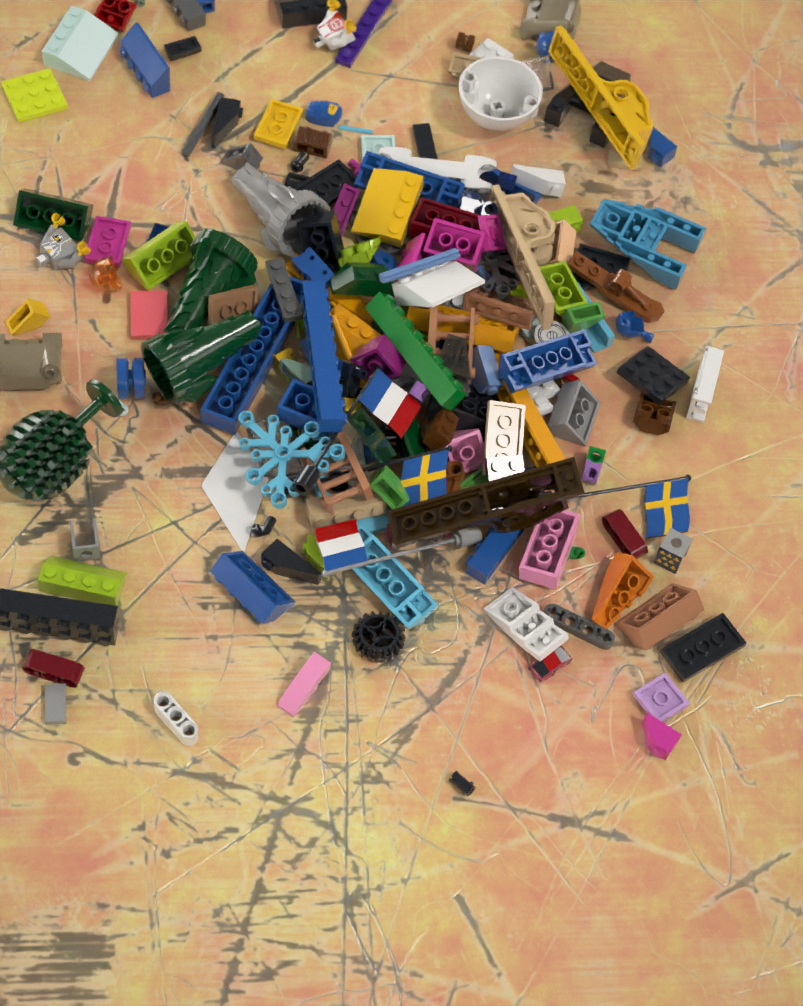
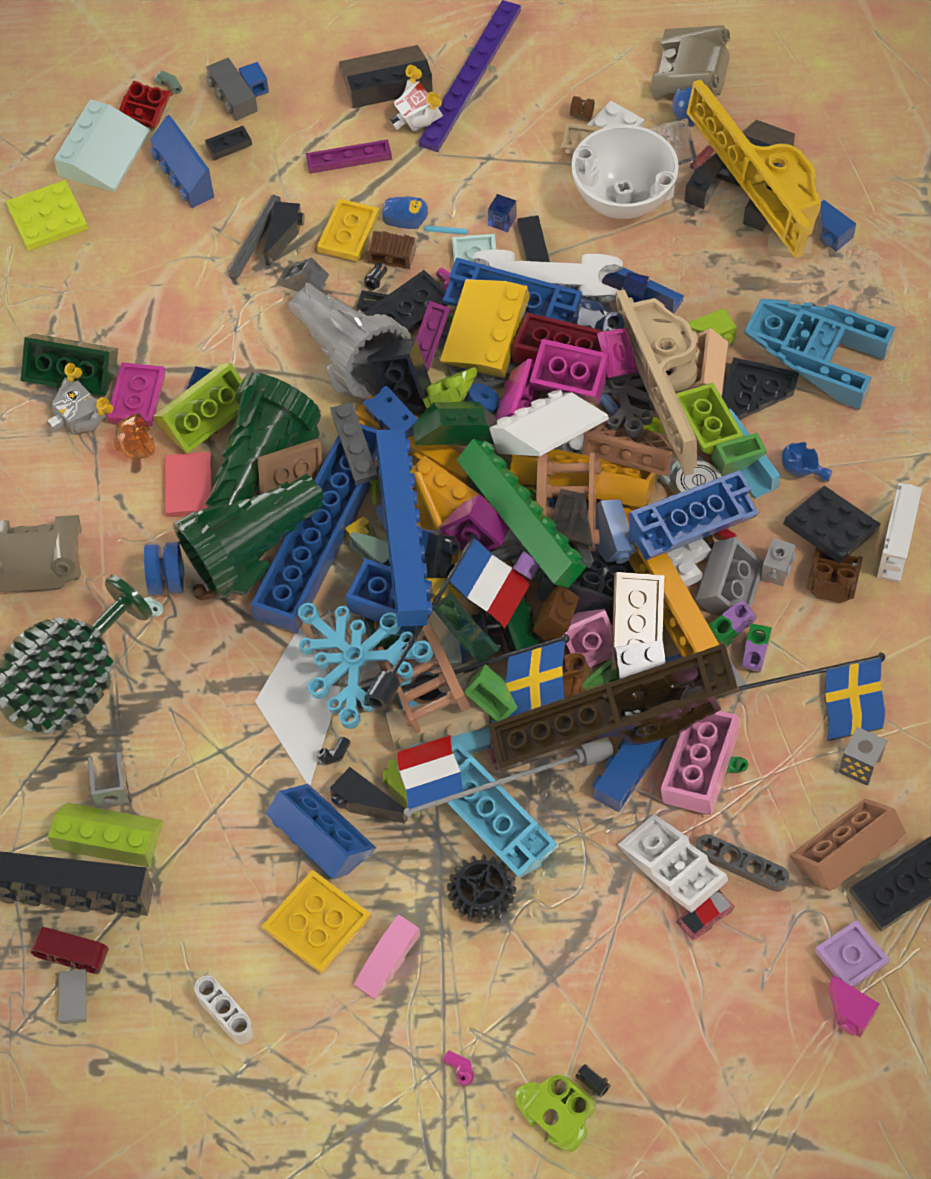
camera: 10 degrees right, 0 degrees up
yellow slope [5,298,50,336] -> none
medium blue axle [379,248,460,284] -> none
white slope [509,164,566,197] -> none
dark orange piece [567,251,665,323] -> none
orange wedge [591,552,654,629] -> none
dark red beam [602,509,648,559] -> none
none -> yellow plate [262,870,372,975]
none -> magenta tile [305,139,392,174]
none -> dark pink arm [443,1050,474,1085]
none -> clear blue brick [488,194,517,232]
none -> lime piece [515,1075,596,1152]
none -> clear pink tile [690,145,714,171]
none -> leg [709,601,757,648]
none -> light grey head [761,538,796,586]

